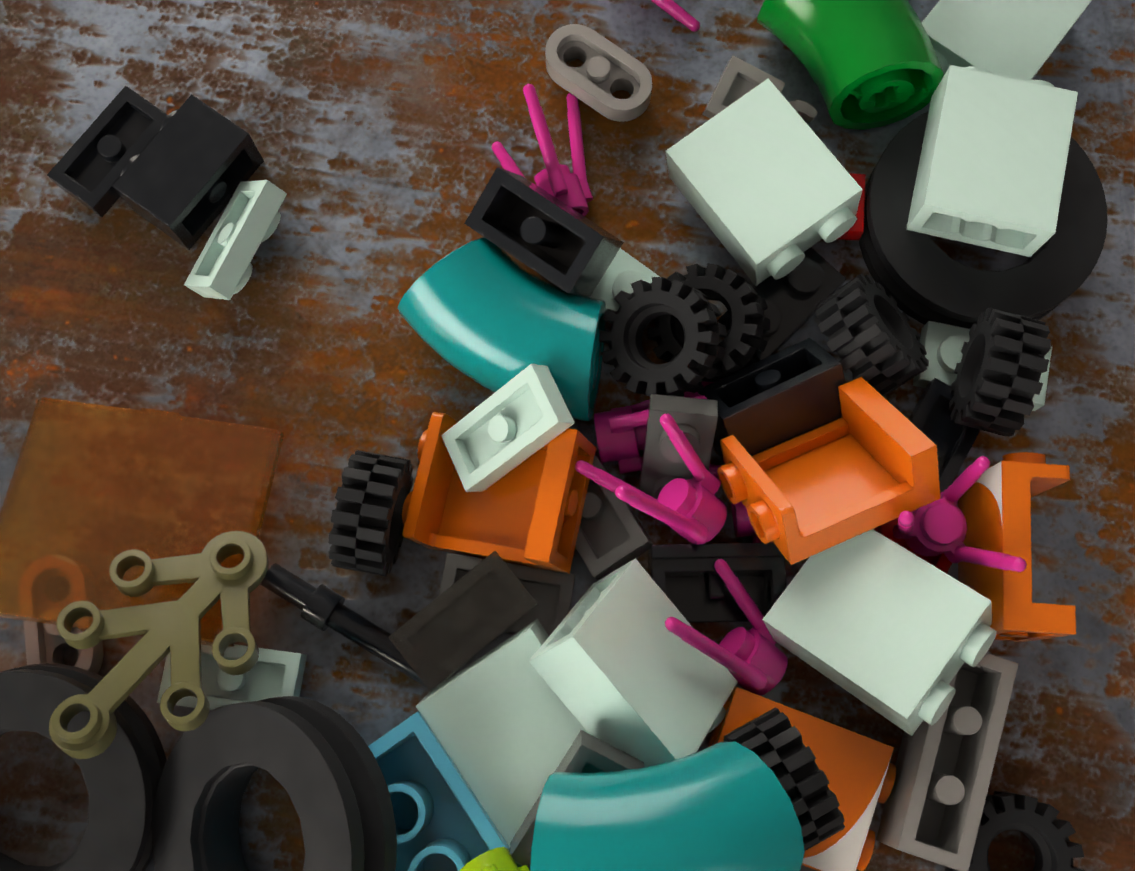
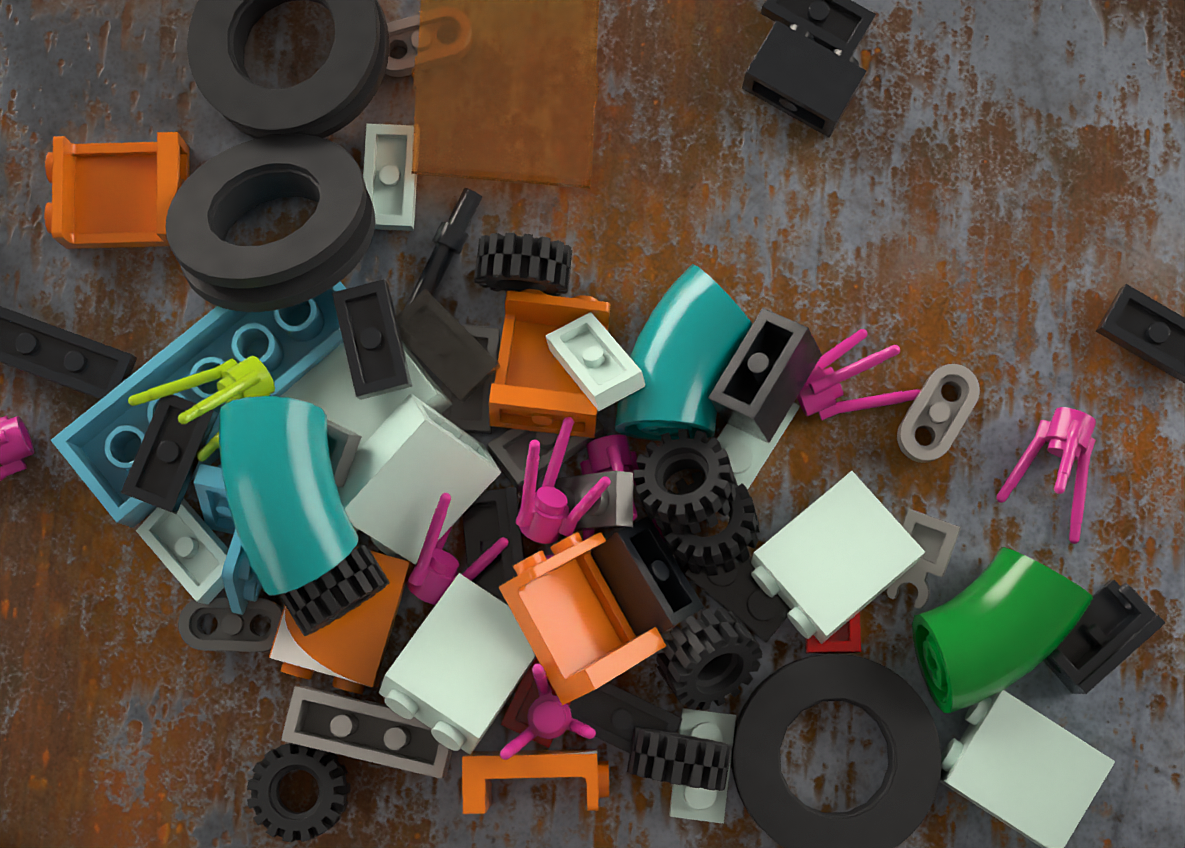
camera: 85 degrees right, 5 degrees up
olive plant [49,531,269,759] -> none
light aqua plate [184,180,287,300] -> none
light aqua brick [906,65,1078,257] -> none
none -> black plate [332,279,413,400]

